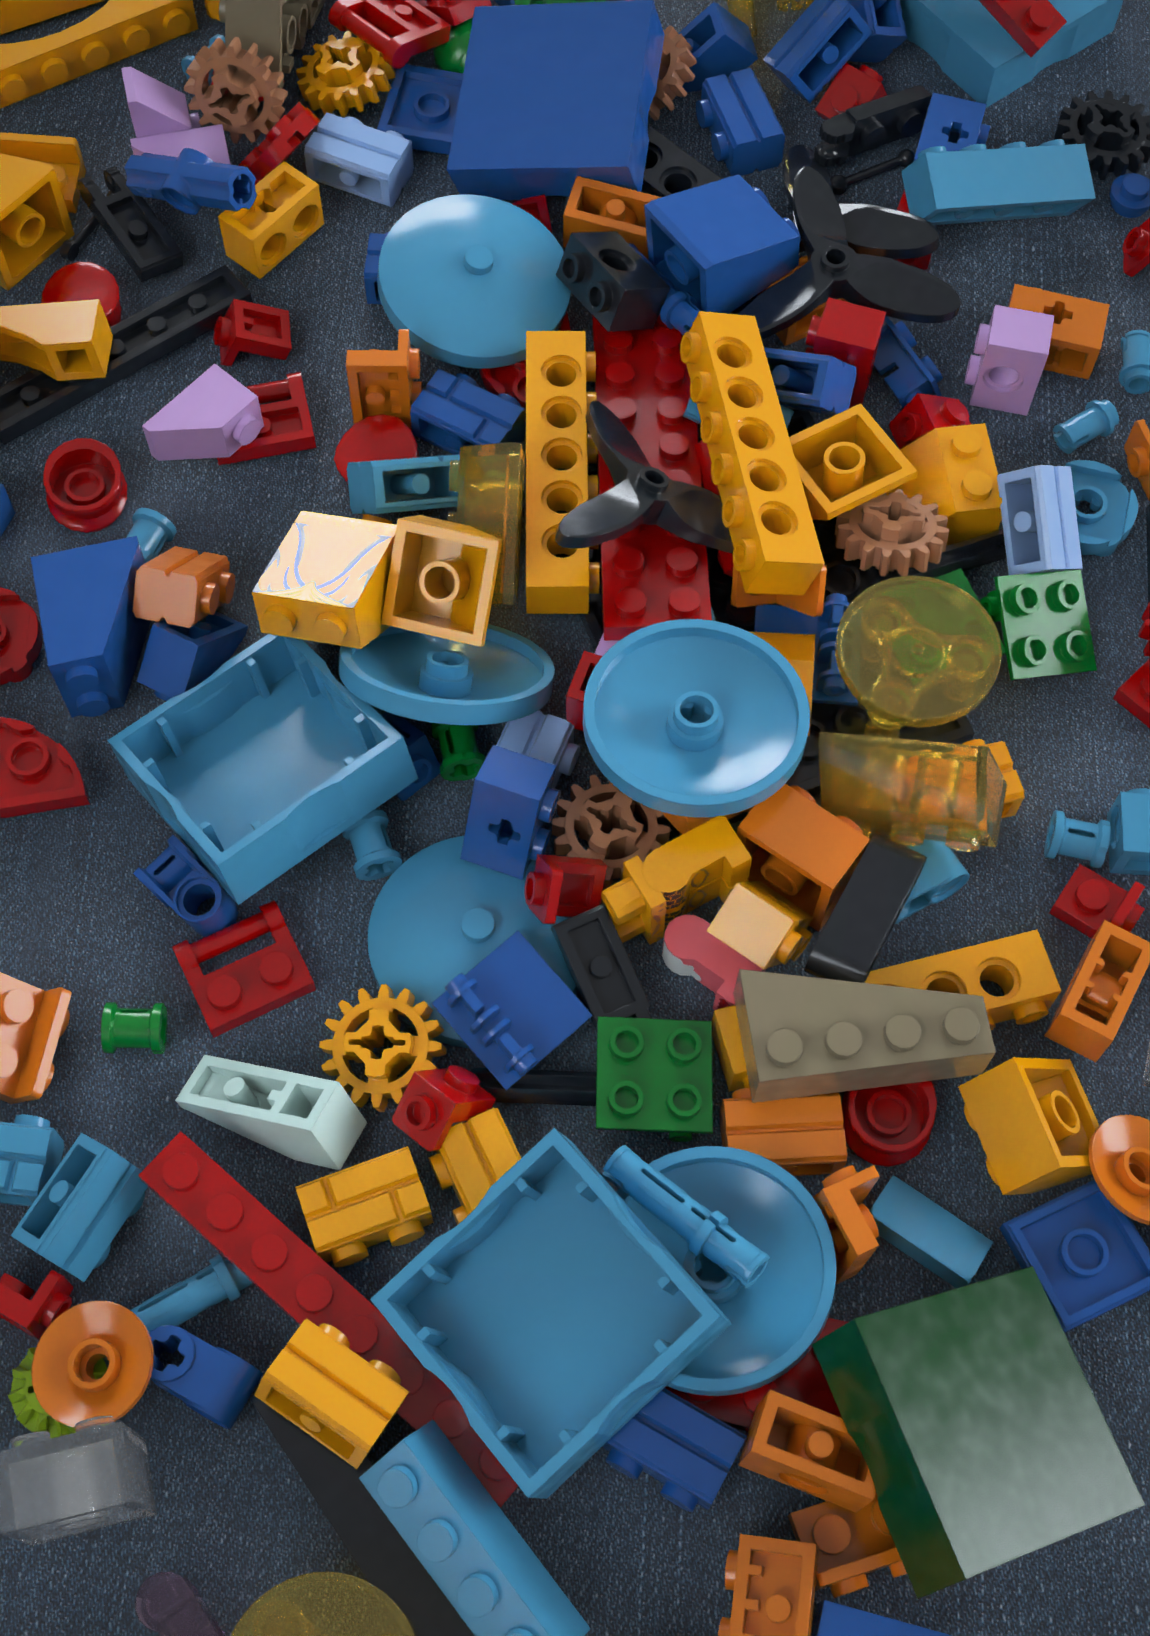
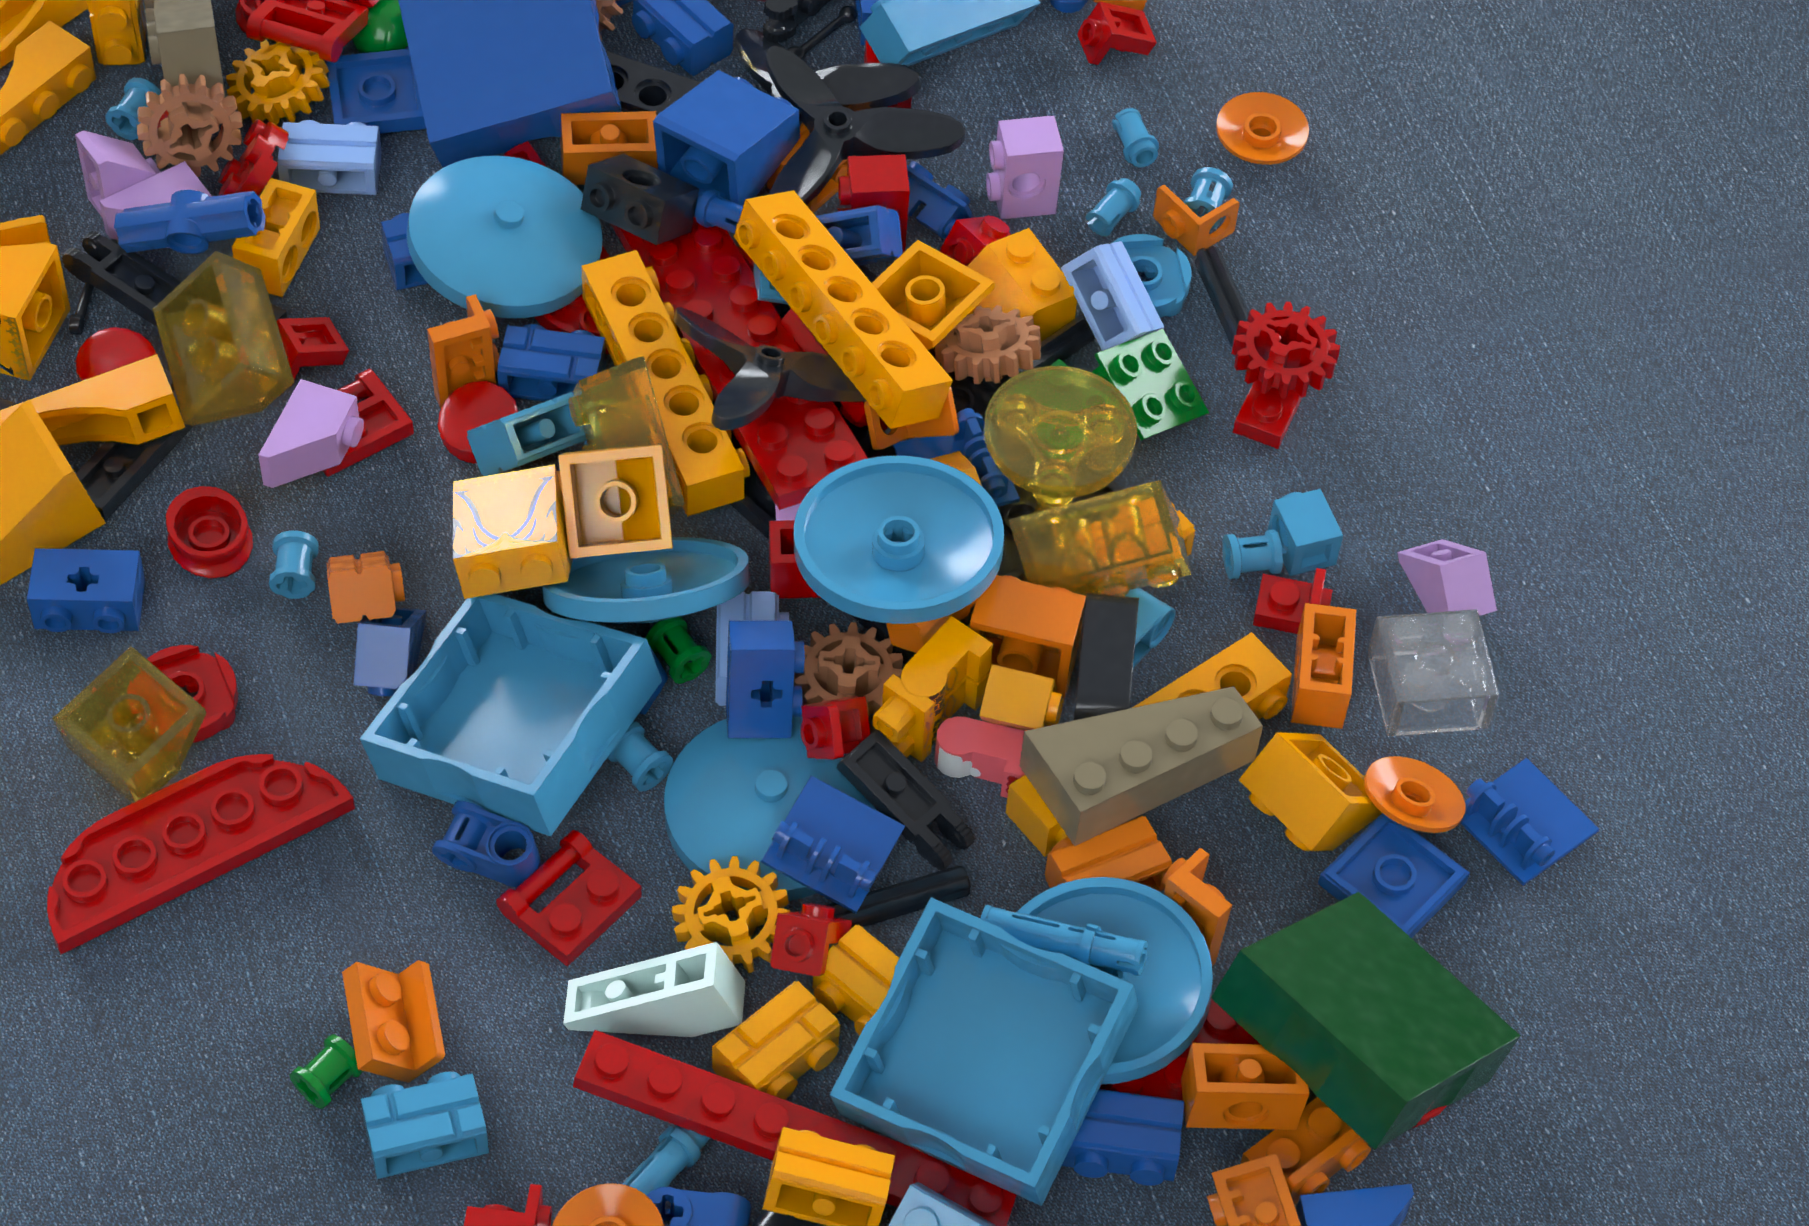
camera: 25 degrees left, 10 degrees down
dark azure brick [11,1133,148,1282] -> none
blue slope [30,536,151,717] -> none
green bush [101,1002,168,1054] -> none
green hinge [596,1016,713,1142] -> none
red piece [842,1081,937,1167] -> none
dark azure slope [869,1175,993,1288] -> none
orange brick [1007,284,1110,380] -> none
none -> clear yellow slope [153,251,294,426]

